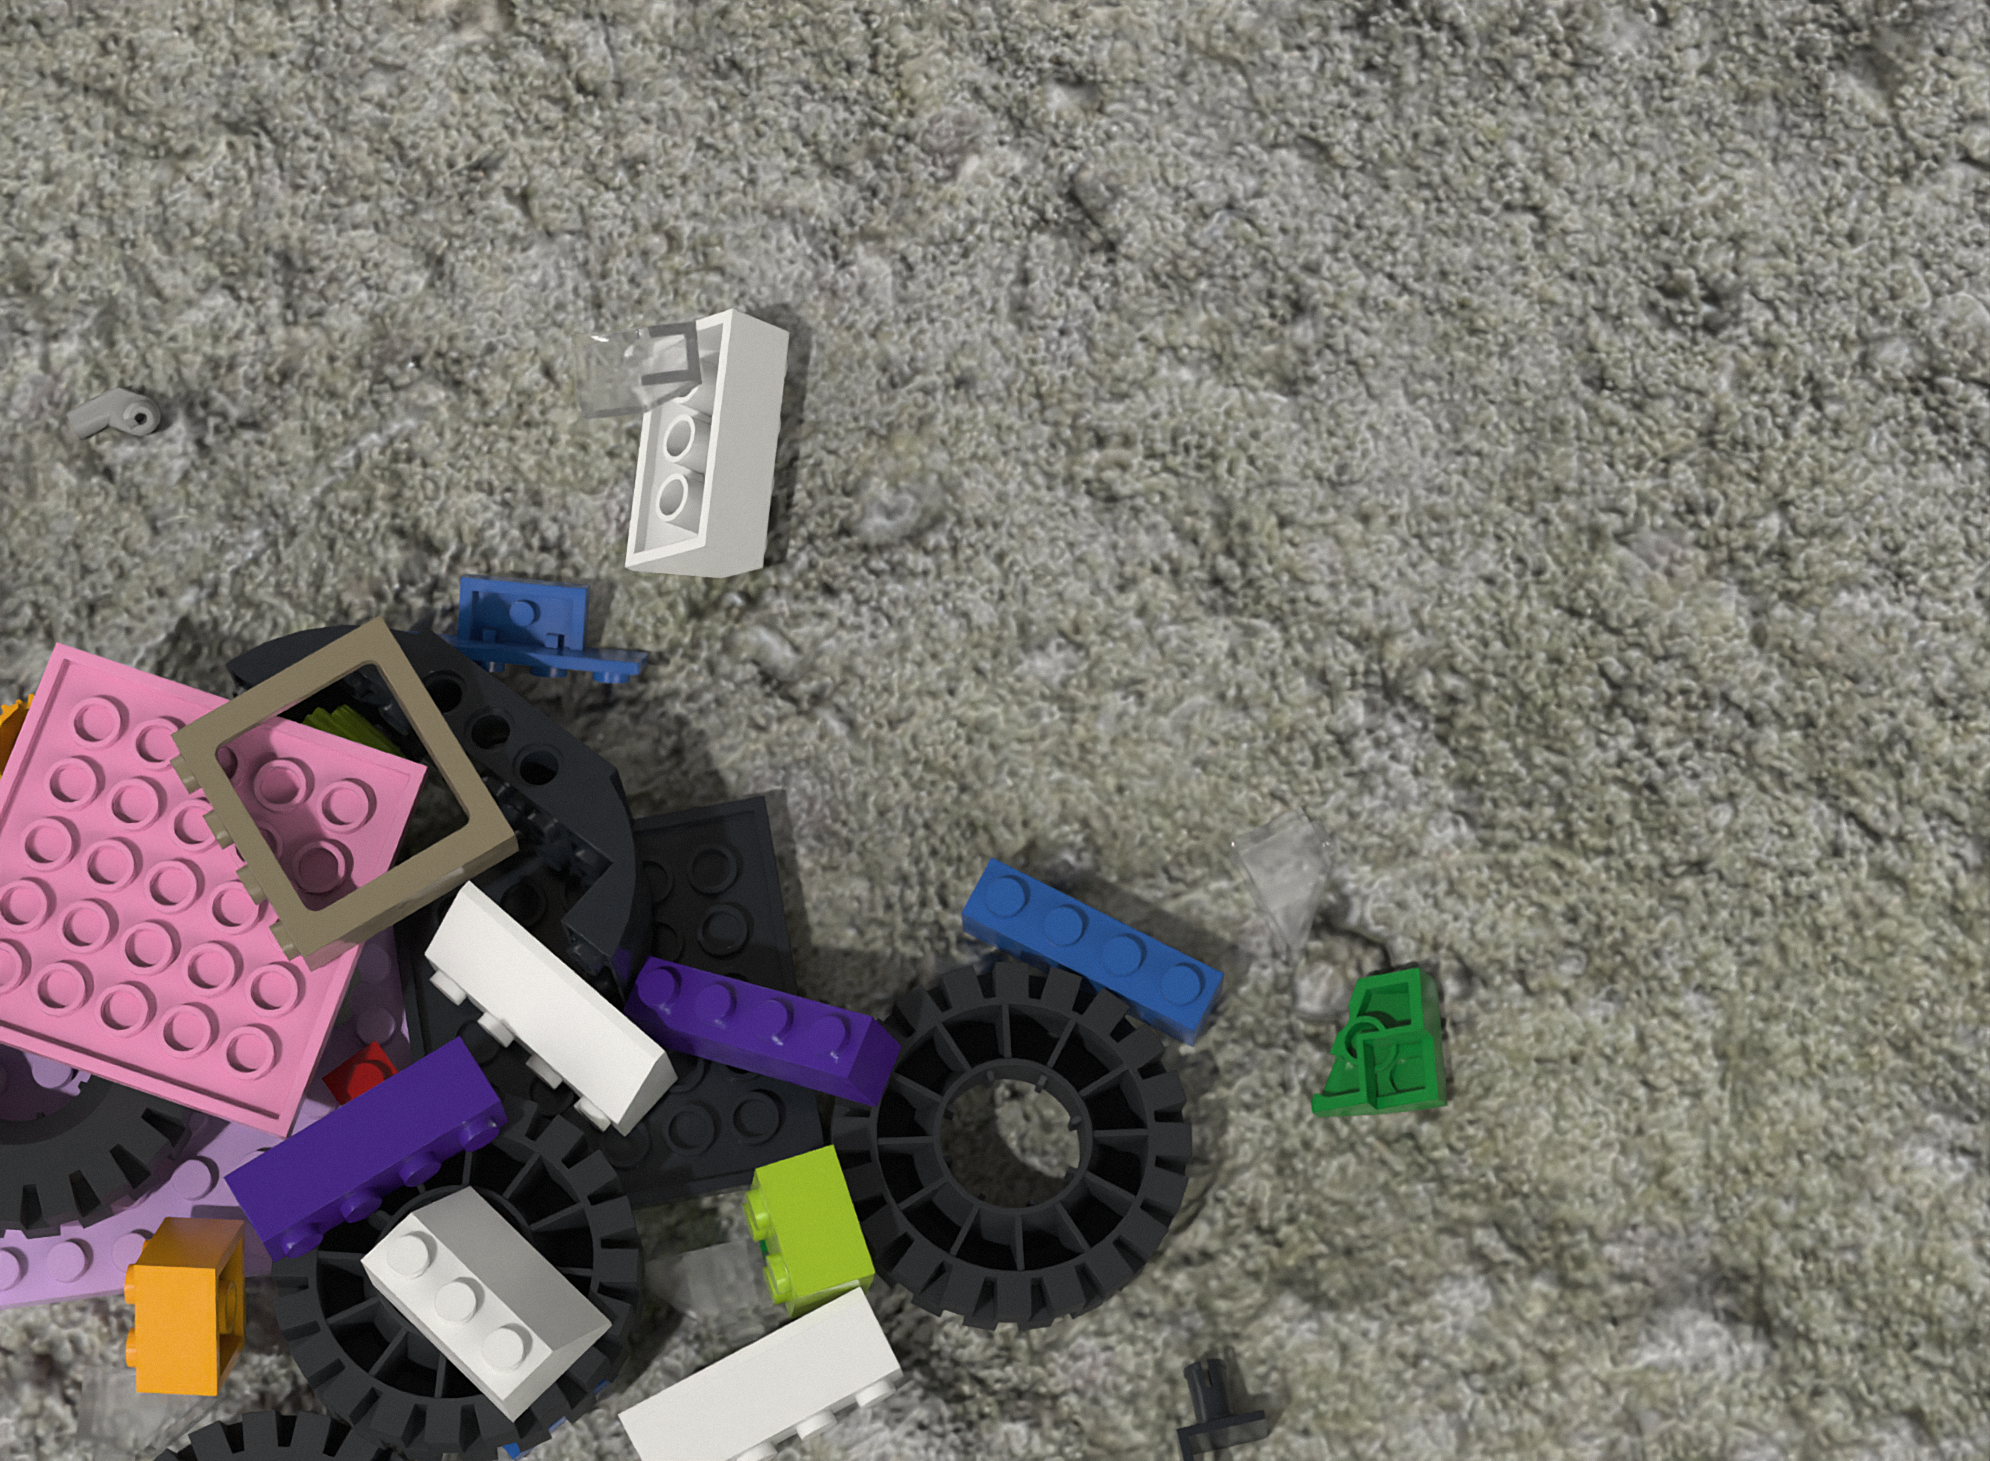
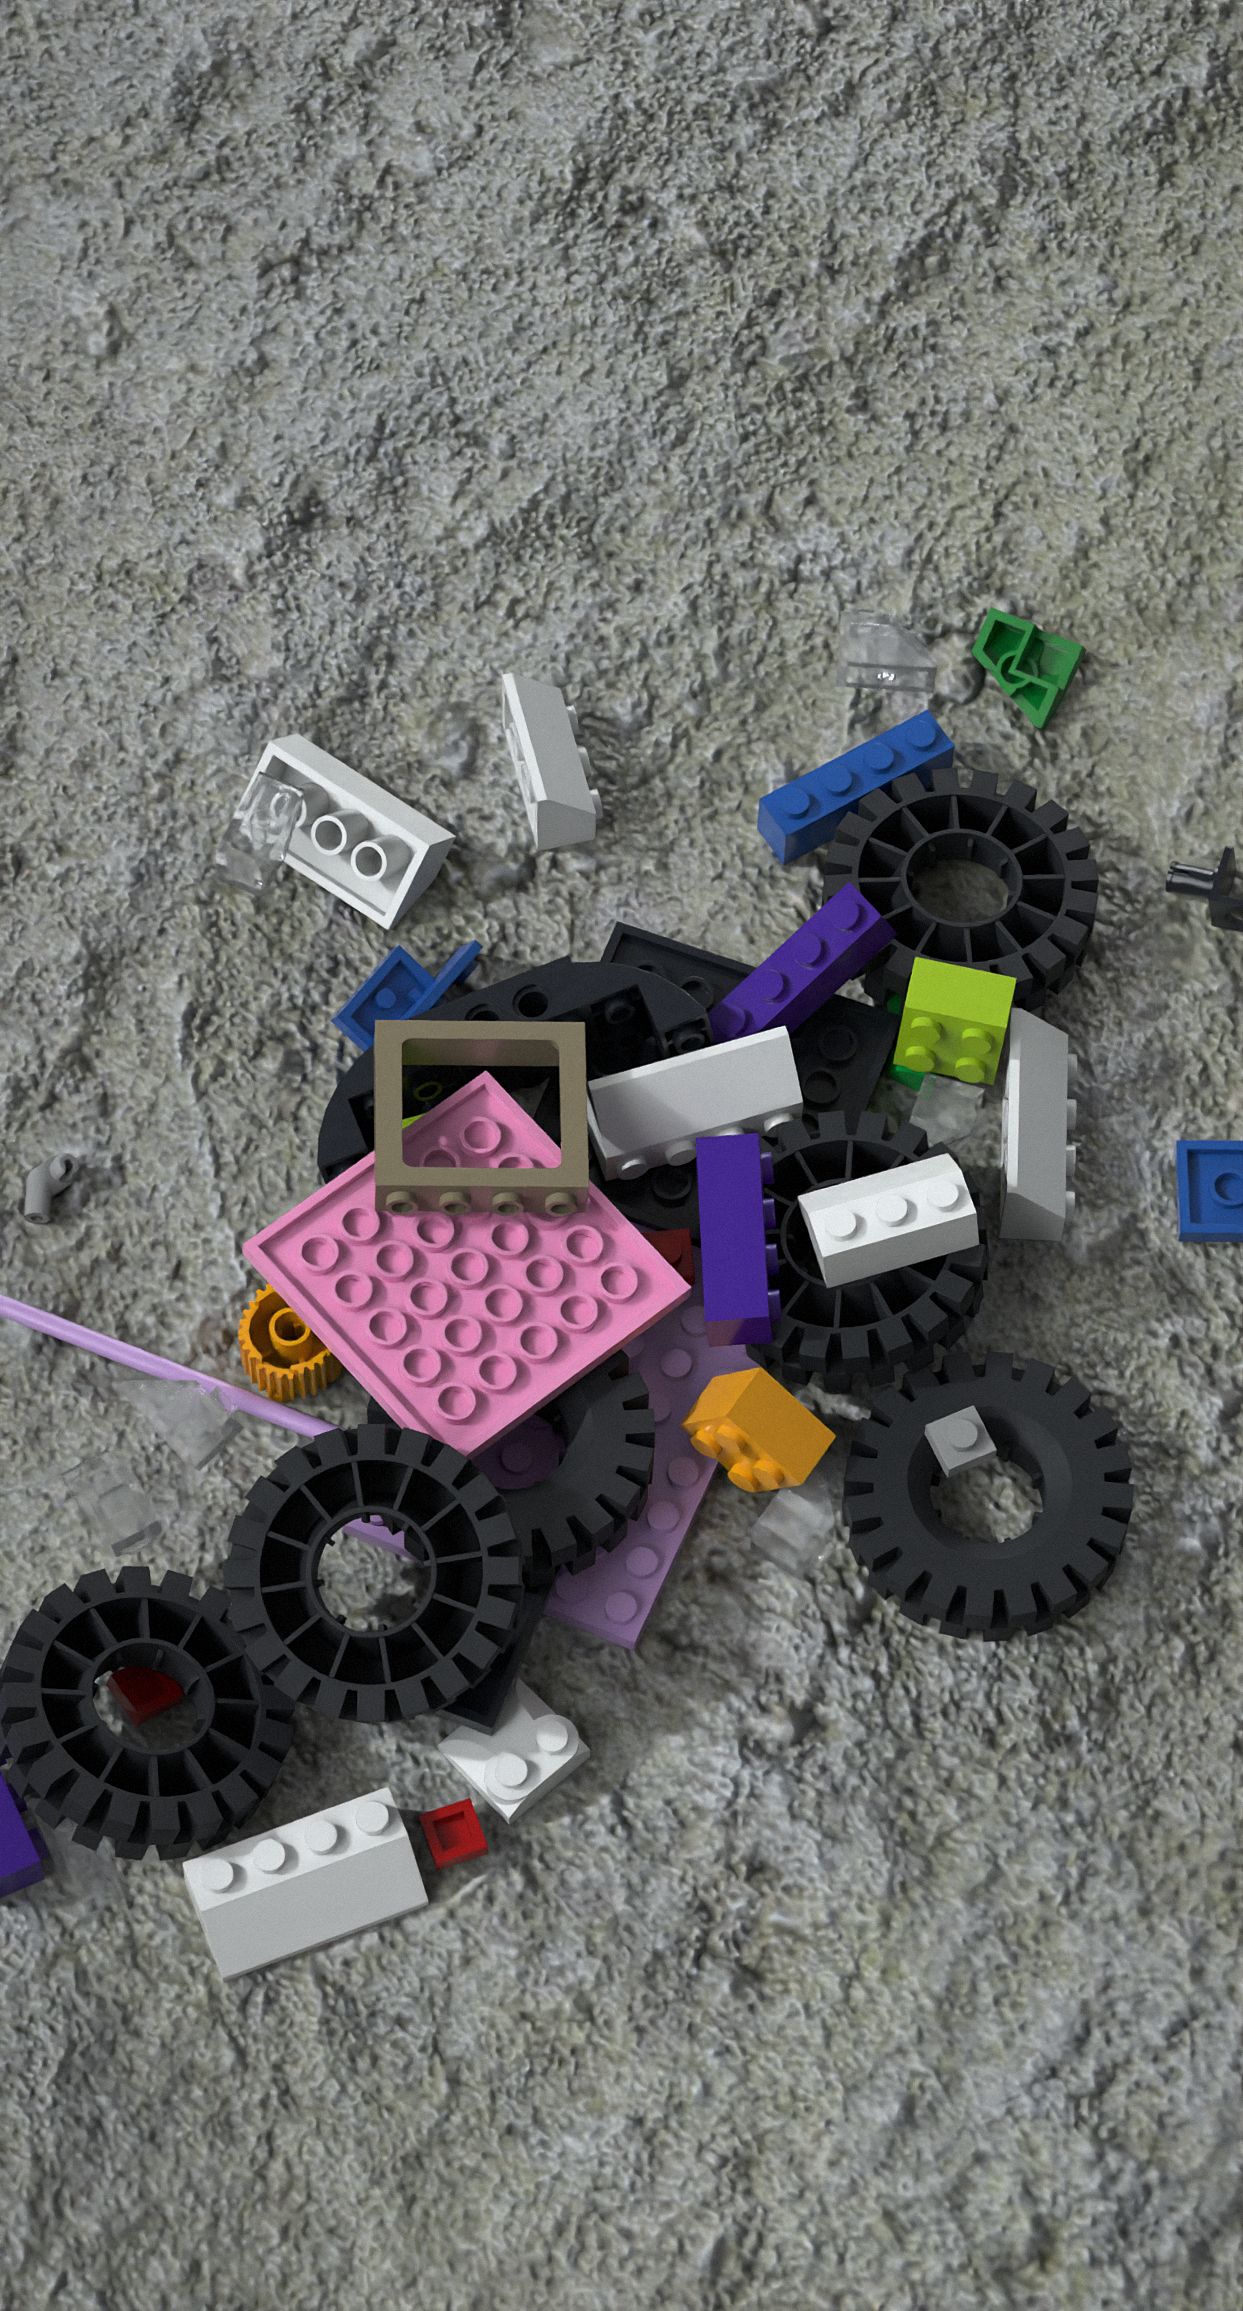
camera: 65 degrees left, 10 degrees down
none -> white slope [502,673,603,851]

